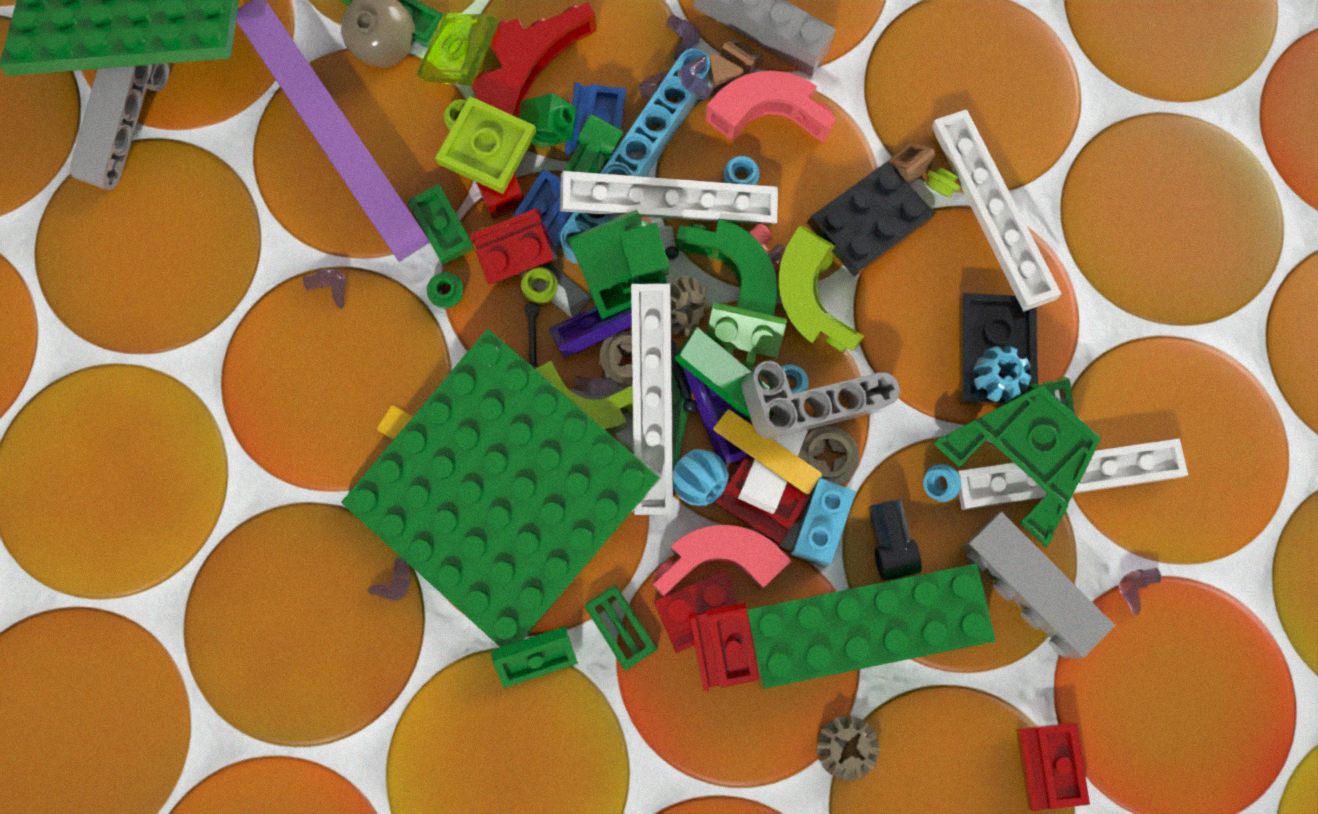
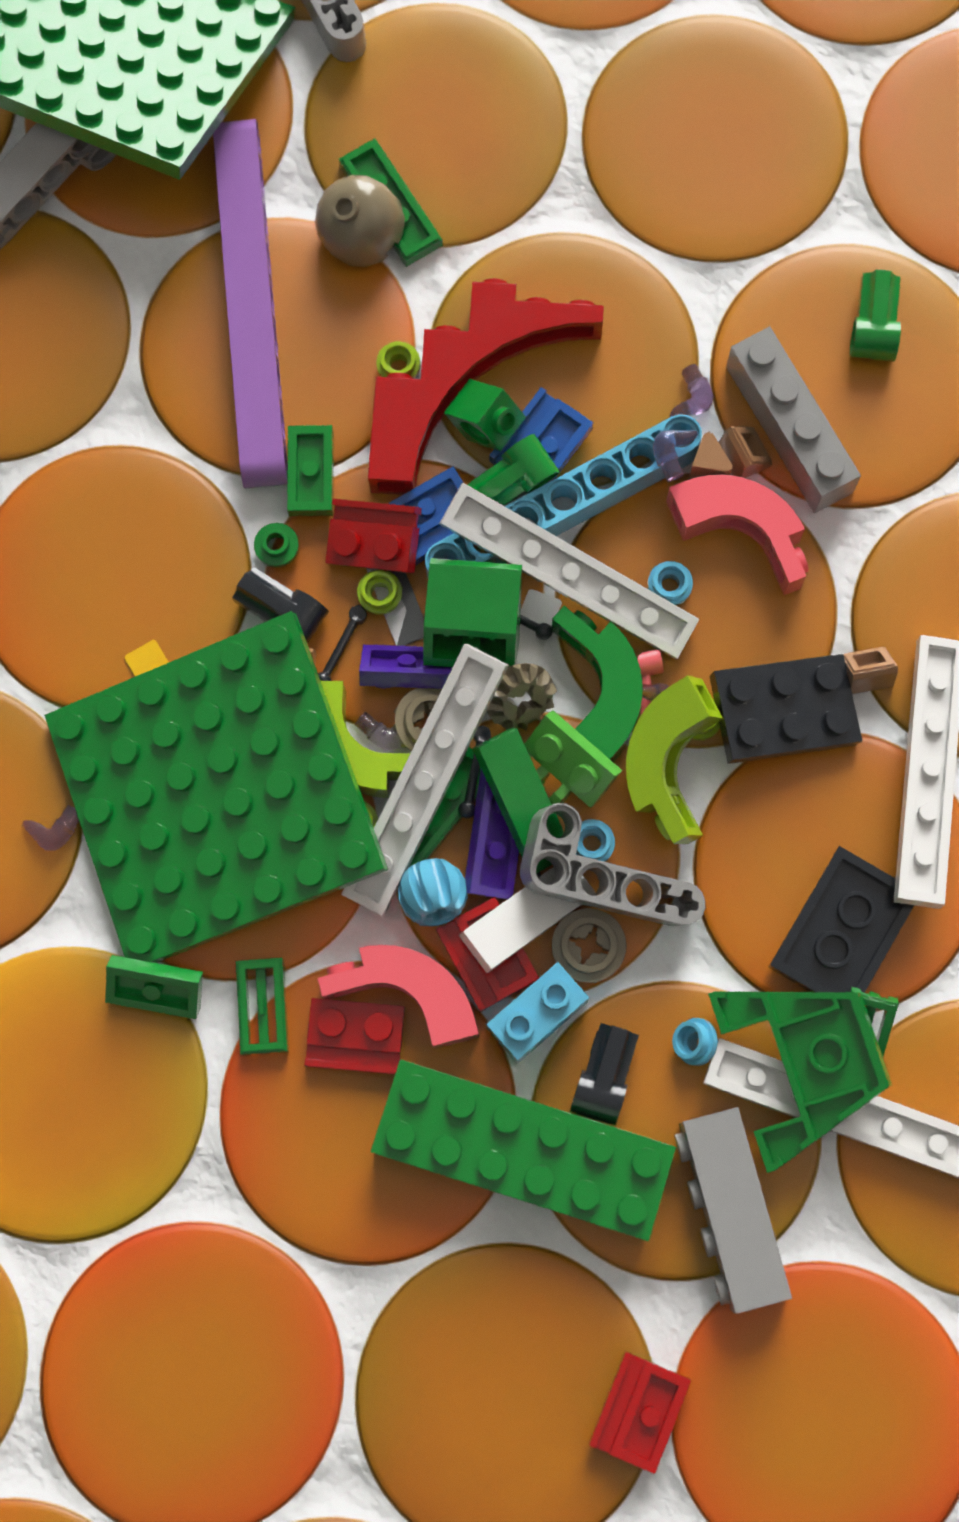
camera: 35 degrees right, 0 degrees up
animal [303,269,346,308] -> none
clear neon green tile [417,13,499,86] -> none
lime plate [435,96,536,194] -> none
green brick [619,221,669,284] -> none
animal [639,70,670,98] -> none
red plate [689,603,759,691] -> none
yellow sticker [713,410,822,494] -> none
dark tan gear [816,716,880,781] -> none
lime plate [925,167,961,198] -> none
medium azure piece [973,346,1031,402] -> none
animal [1119,568,1162,616] -> none
none -> black piece [232,567,329,644]

